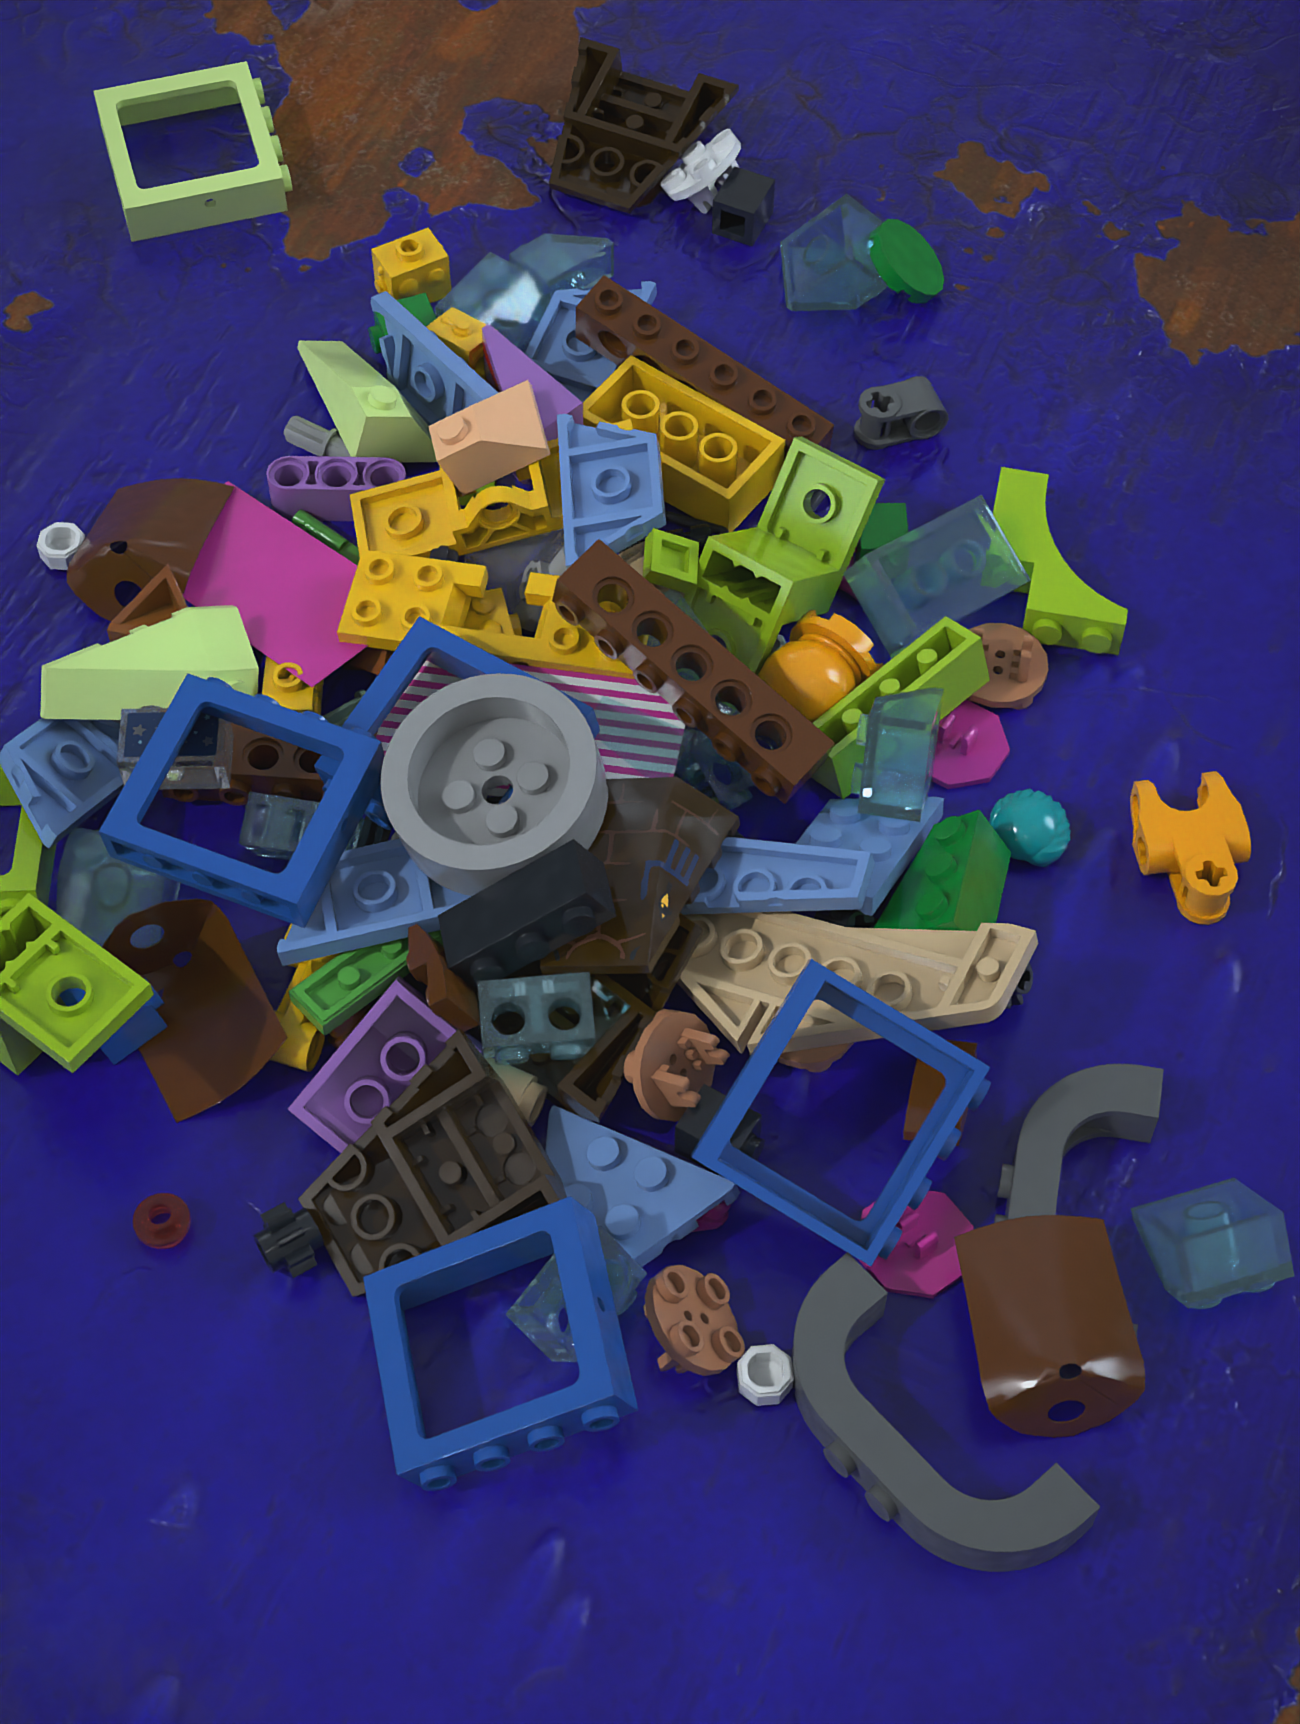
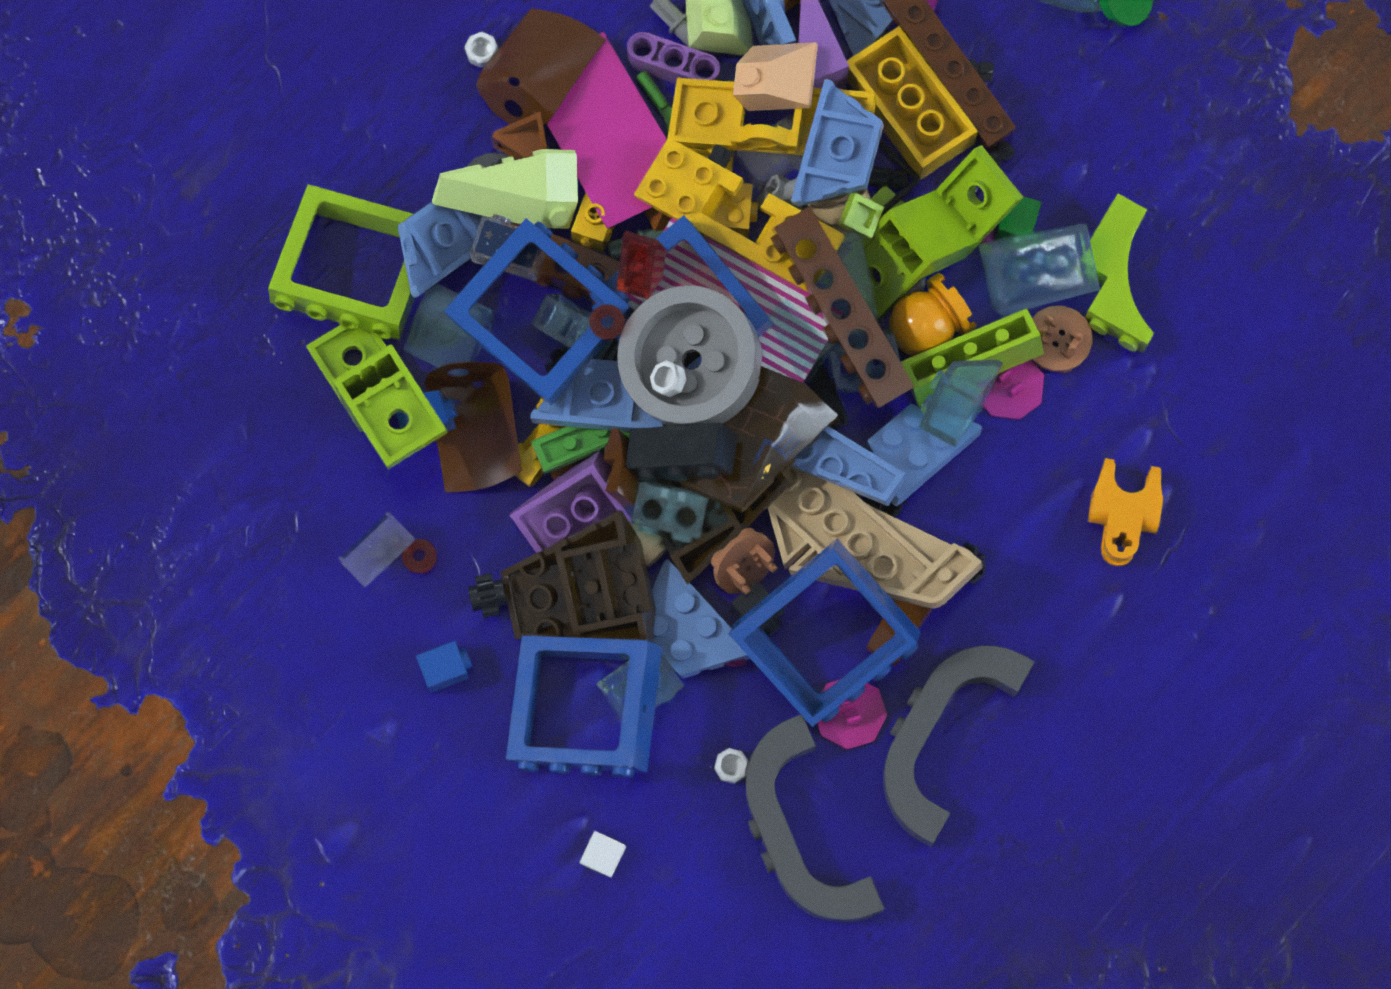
camera: 20 degrees right, 20 degrees up
nougat plate [643,1265,745,1376] -> none
dark grey piece [853,376,949,450] -> none
green wedge [874,809,1011,931] -> none
reddish brown piece [954,1215,1145,1438] -> none
teal hair [989,788,1071,867] -> none
clear light blue slope [1131,1178,1294,1309] -> none
none -> clear brick [338,511,416,587]
none -> blue brick [416,641,472,693]
none -> white tile [579,831,626,879]
none -> clear red plate [589,304,625,340]
none -> clear red slope [616,231,666,299]
none -> white tile [650,360,687,397]

